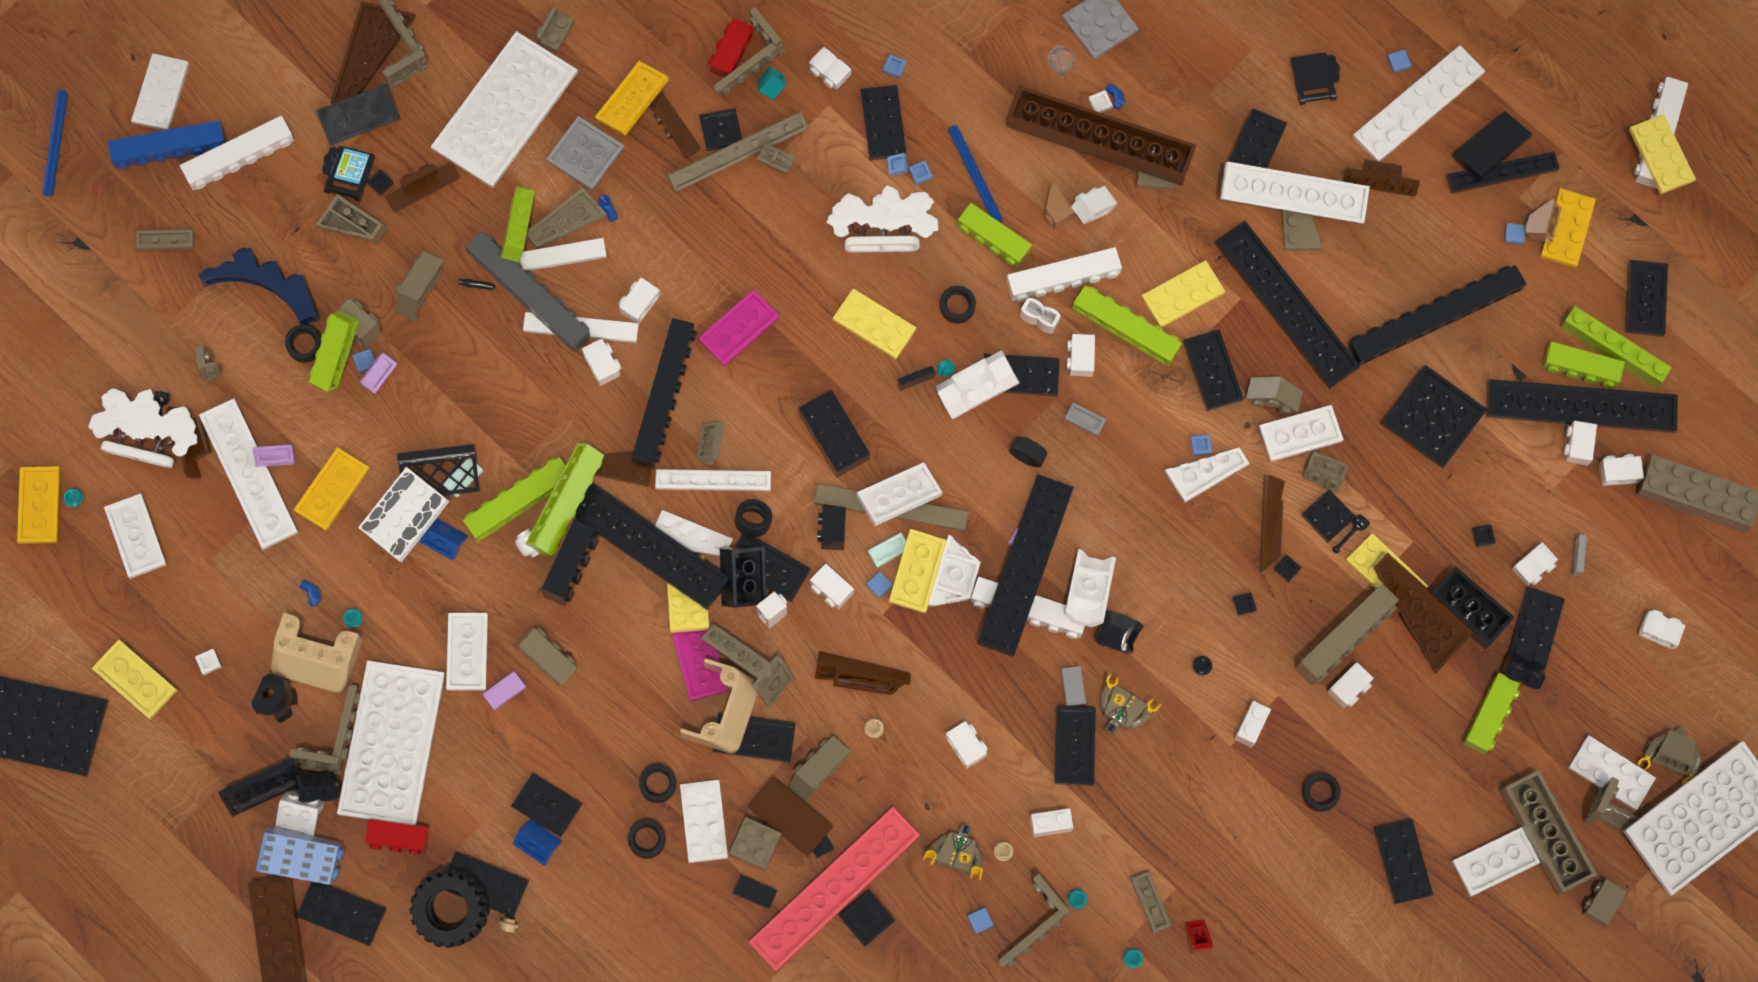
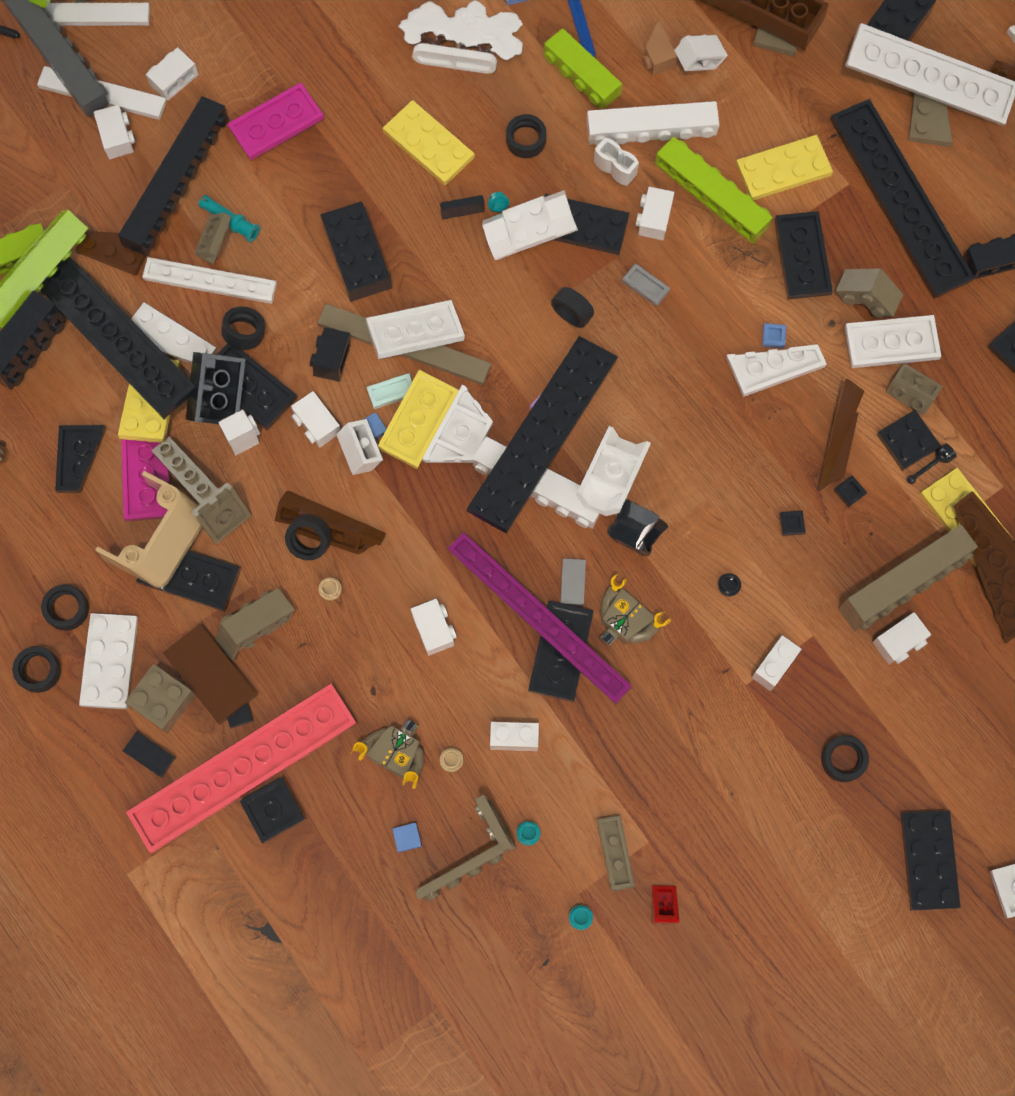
camera: 15 degrees right, 0 degrees up
none -> black wing [55,425,106,493]
none -> teal pin [198,195,260,243]
none -> black tyre [285,514,332,560]
none -> white brick [336,419,383,475]
none -> magenta plate [448,532,632,705]

